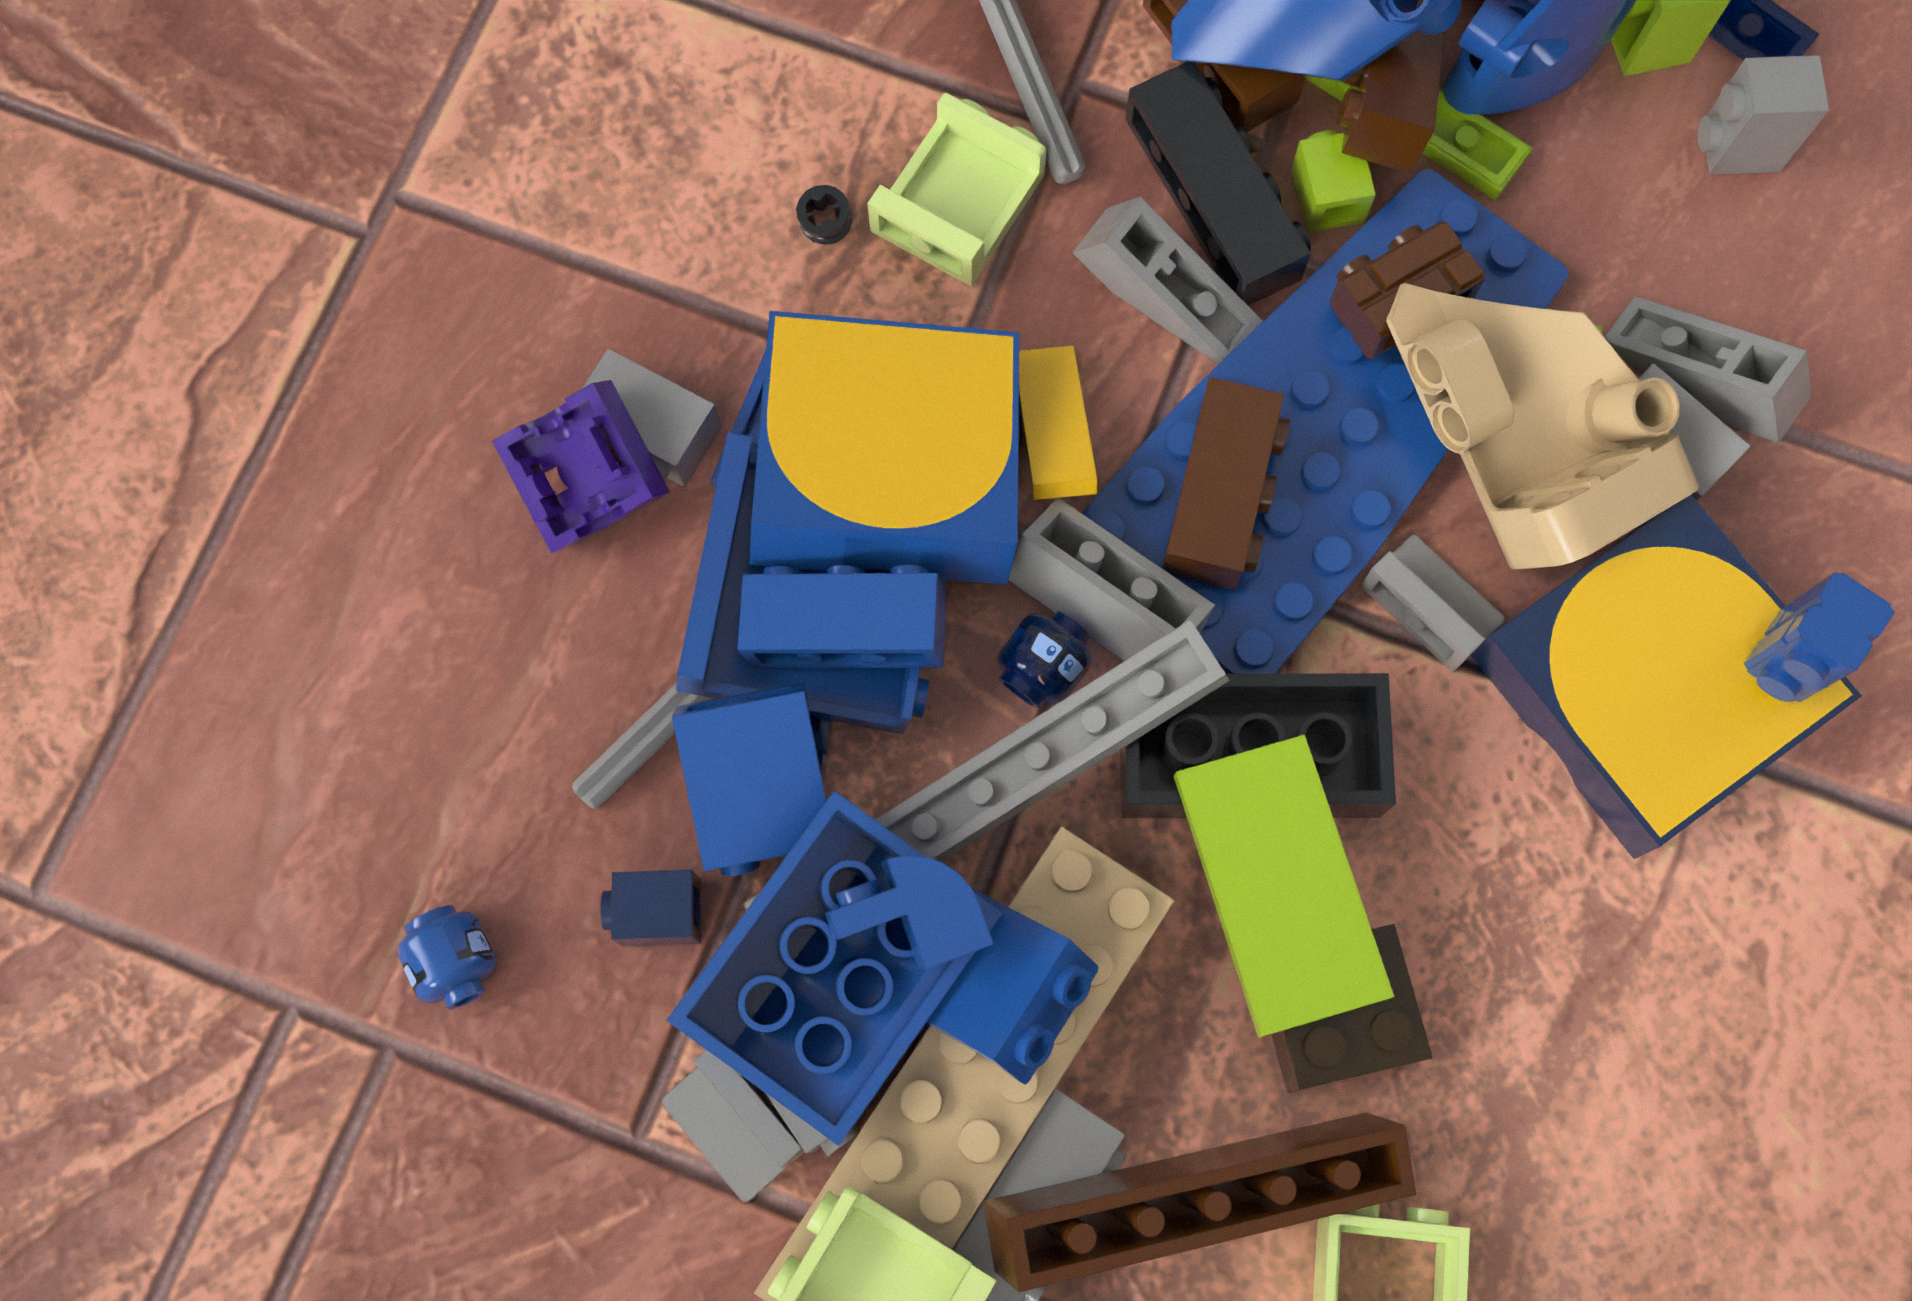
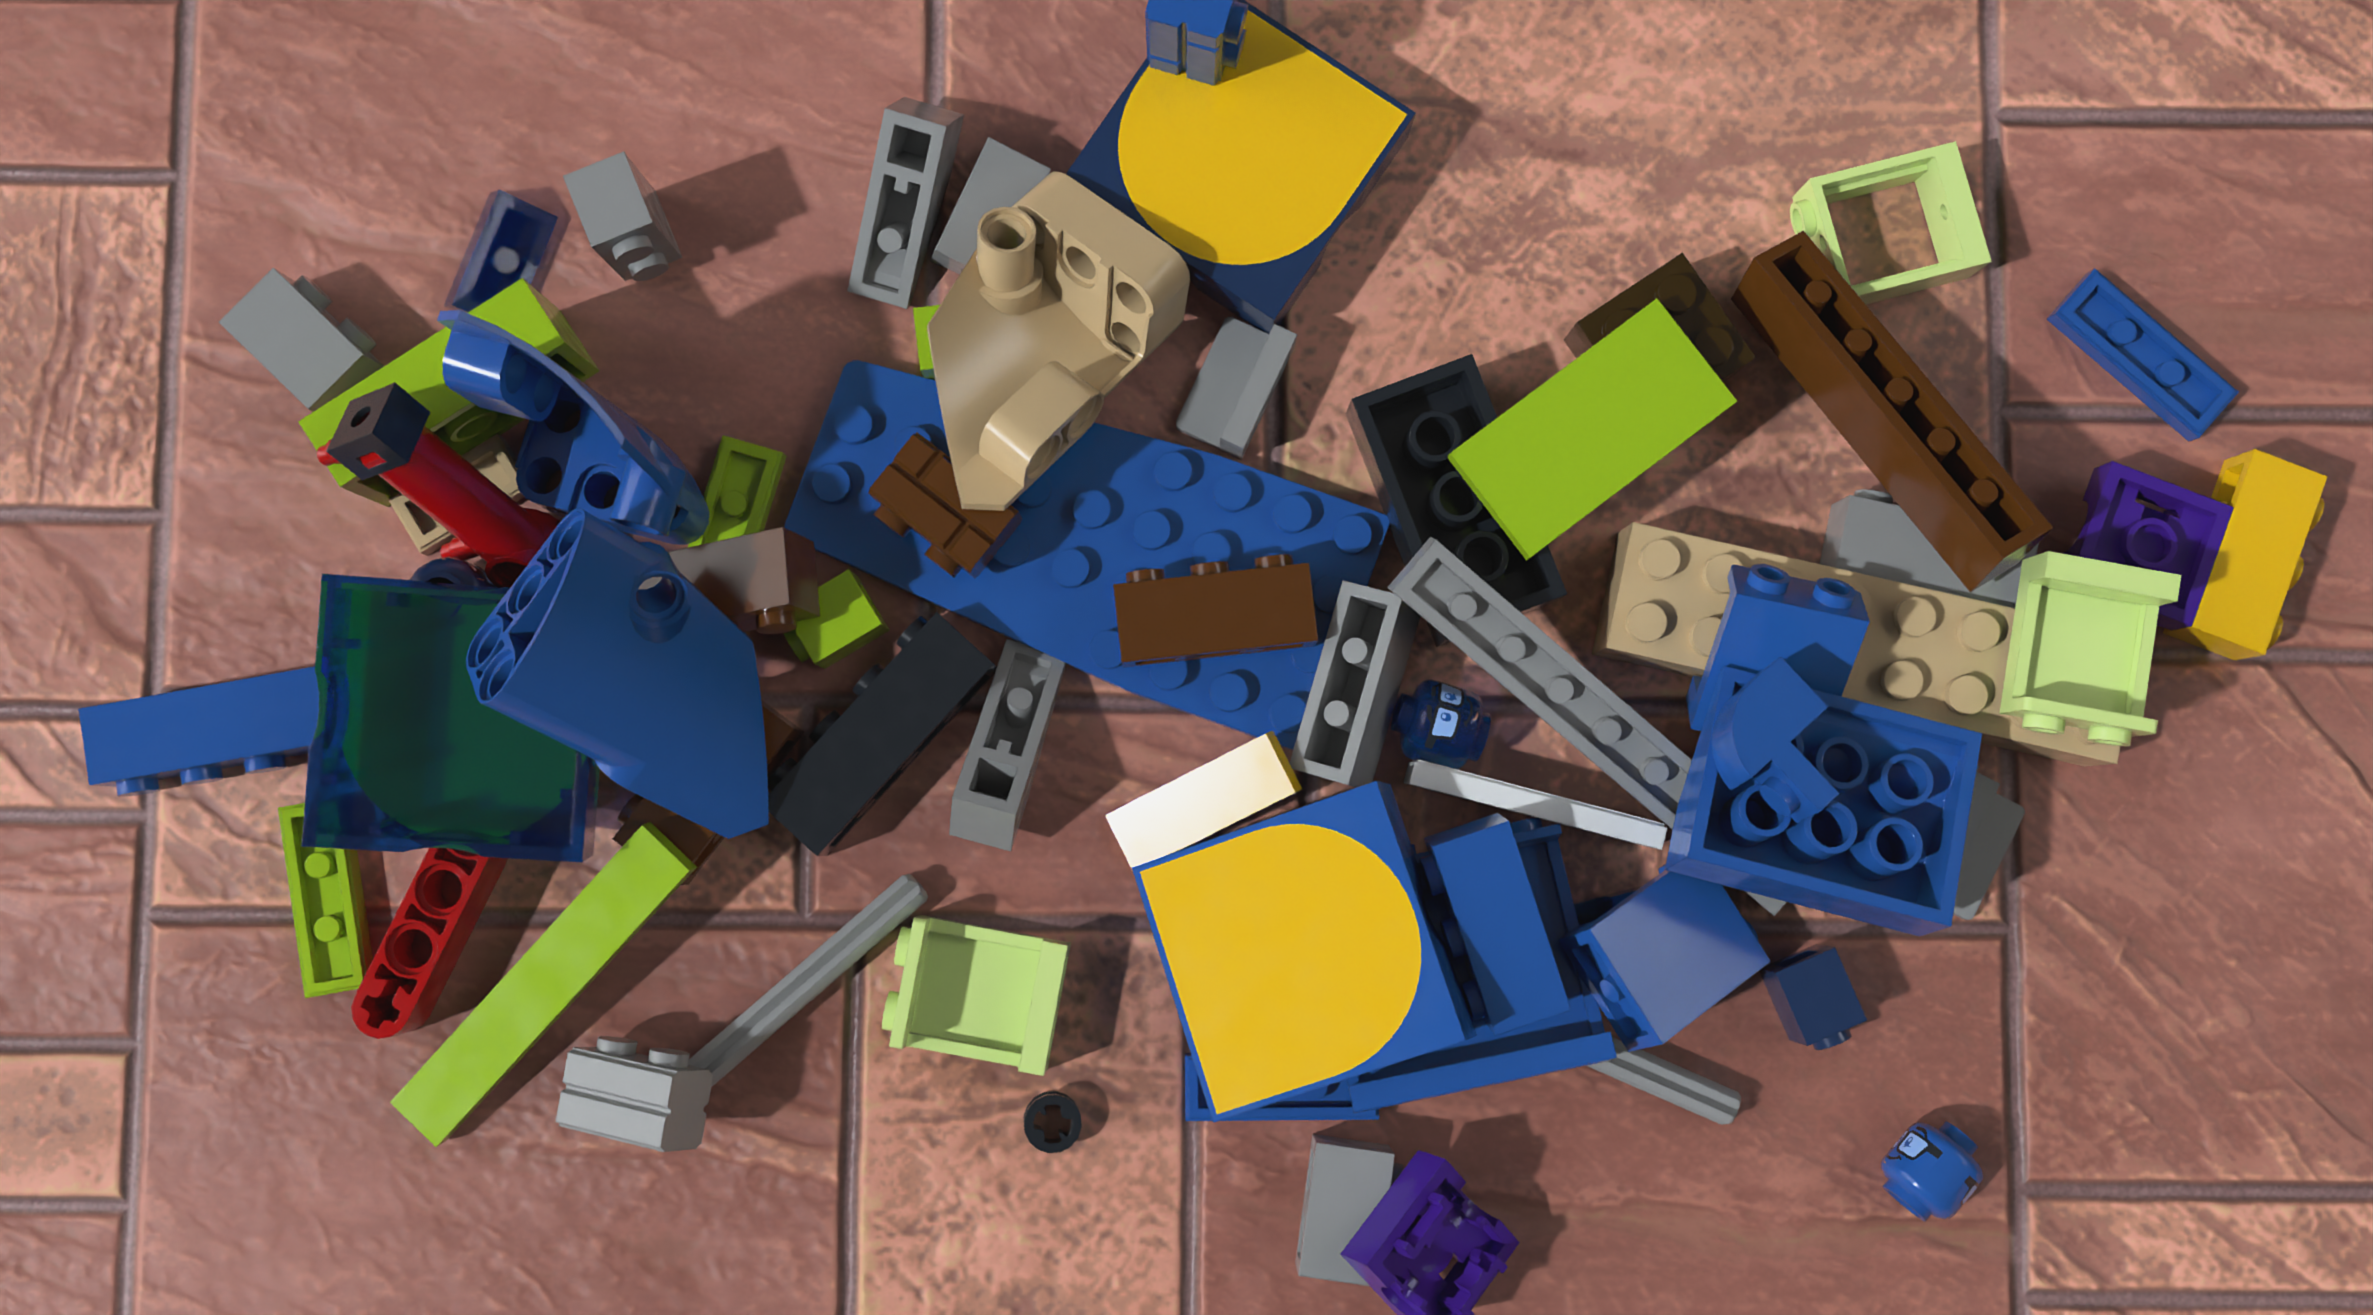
camera: 115 degrees left, 10 degrees up
none -> white tile [1403,759,1667,850]

